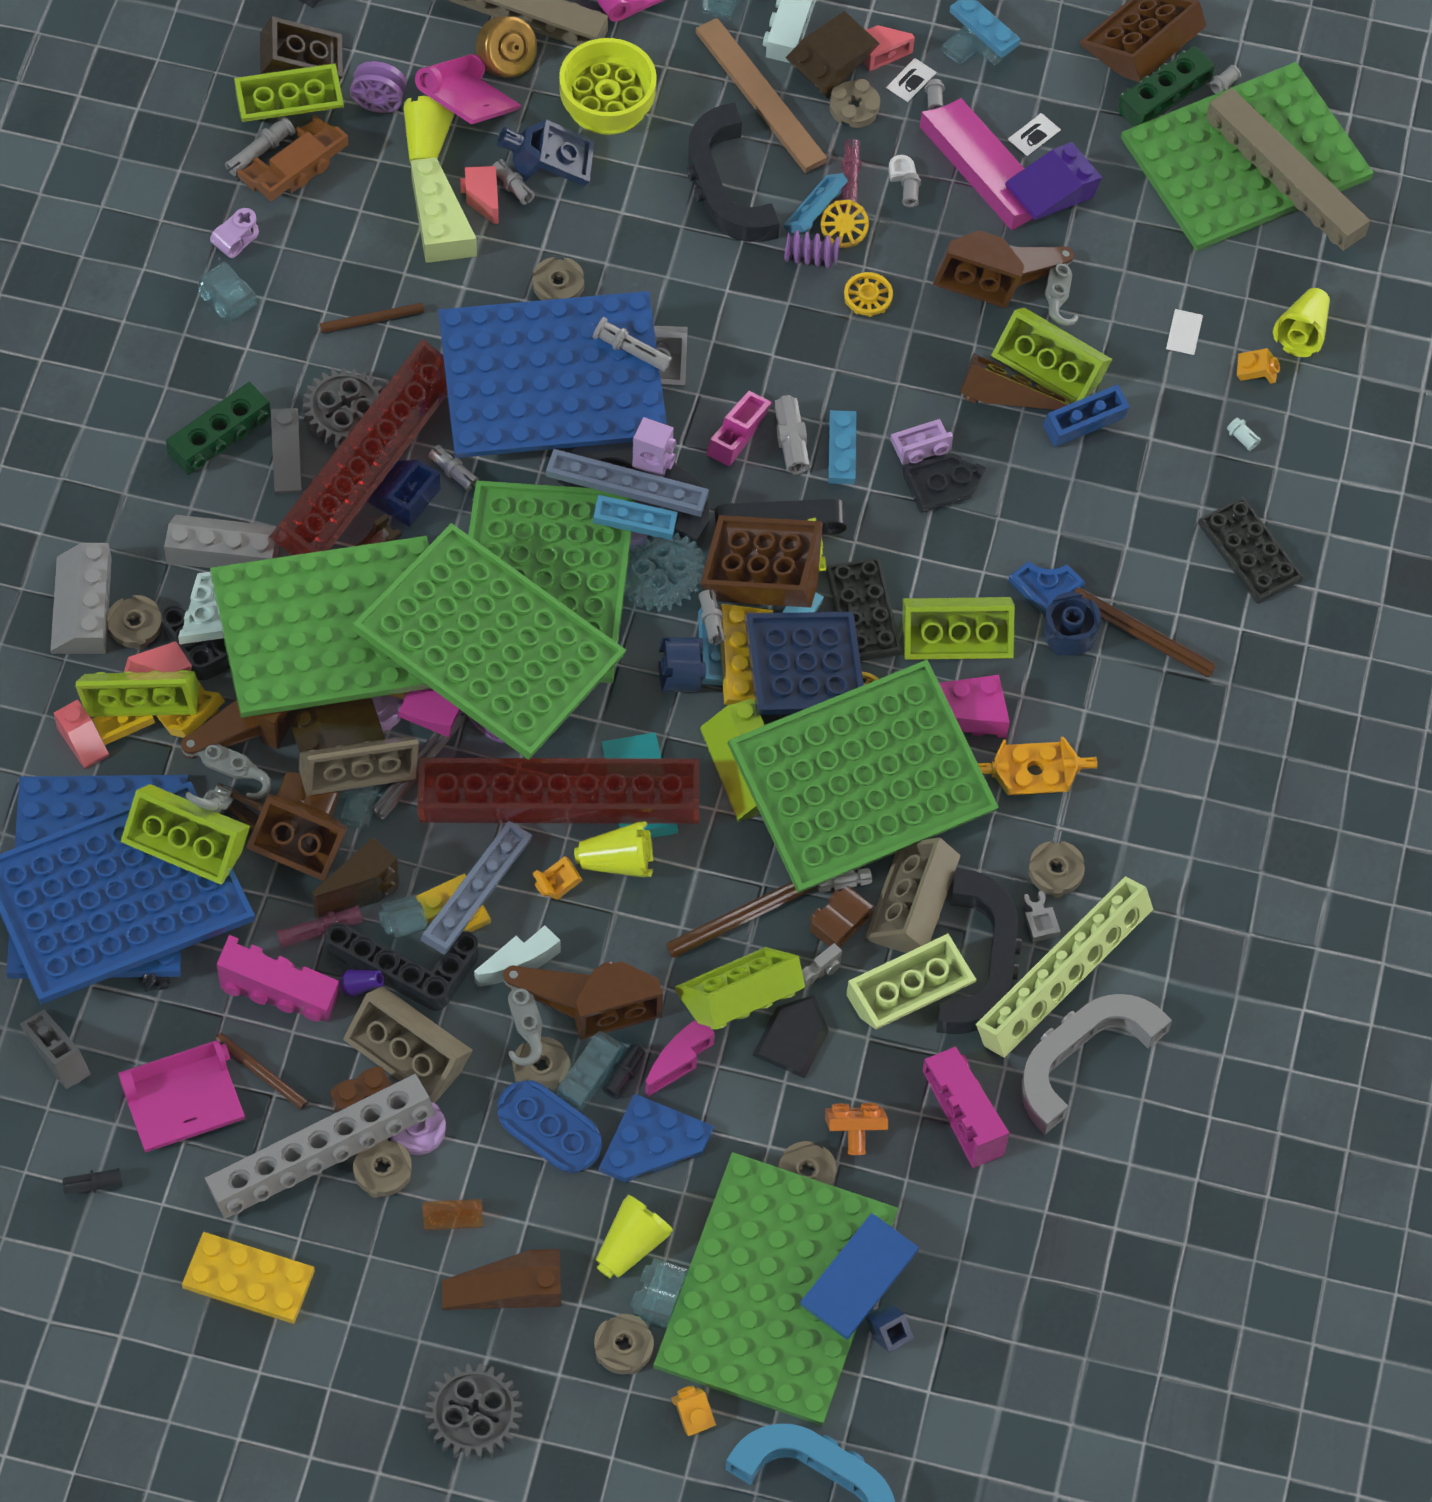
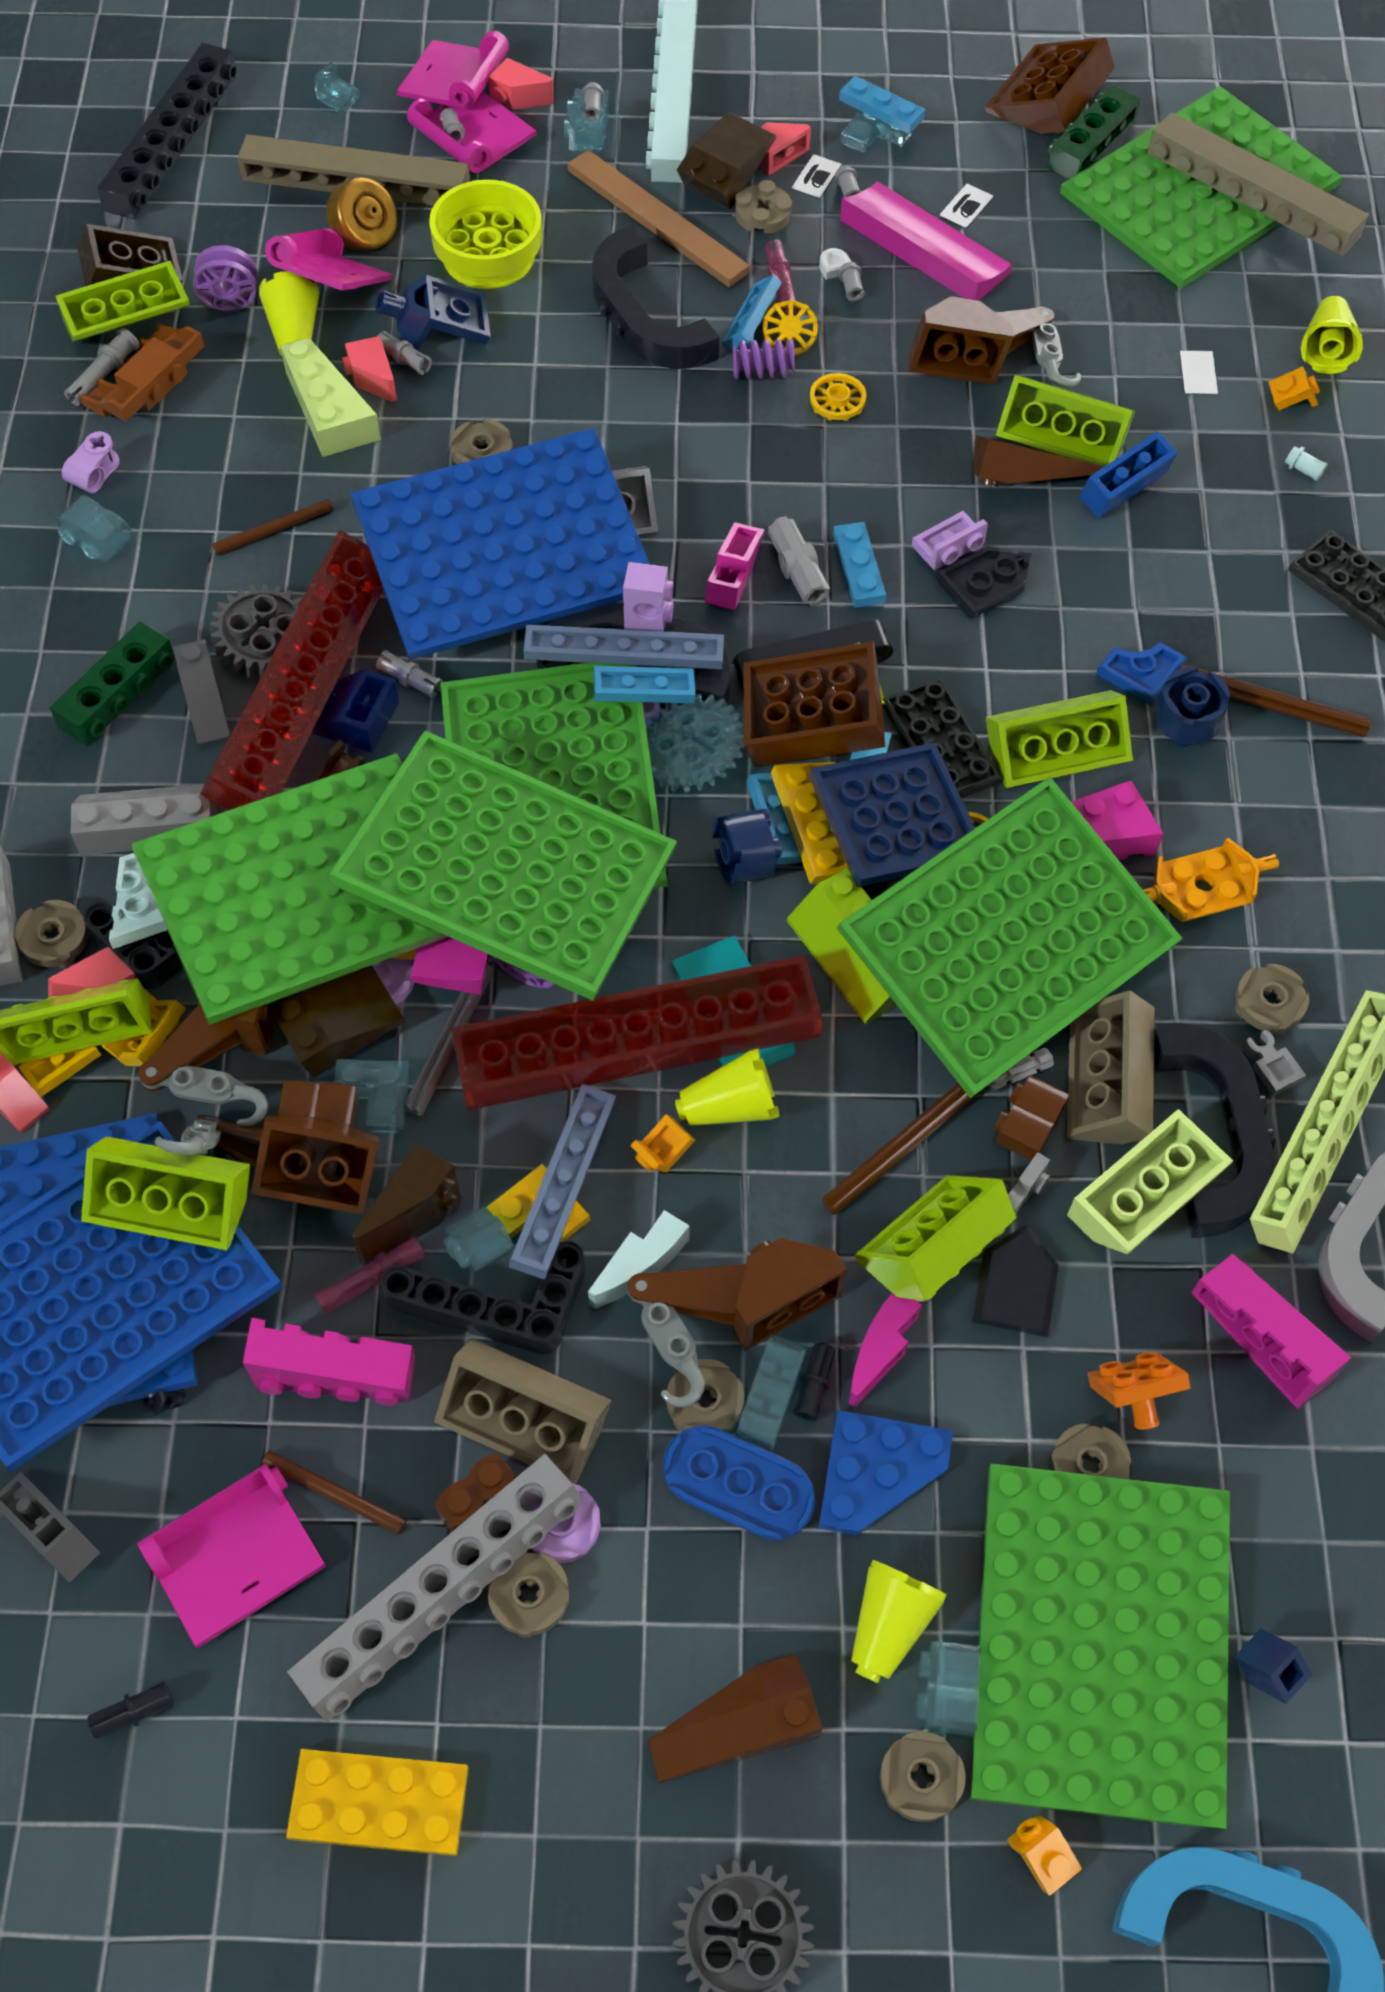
camera: 10 degrees left, 0 degrees up
dark tan slope [299,736,419,796] -> none
dark purple cone [339,969,384,997] -> none
clear orange hinge [423,1199,483,1230] -> none
light grey pin [592,317,672,373] -> none
light grey pin [698,590,725,644] -> none
blue tile [800,1213,919,1340] -> none
dark purple slope [1005,142,1102,220] -> none
light grey pin [1210,65,1241,94] -> none

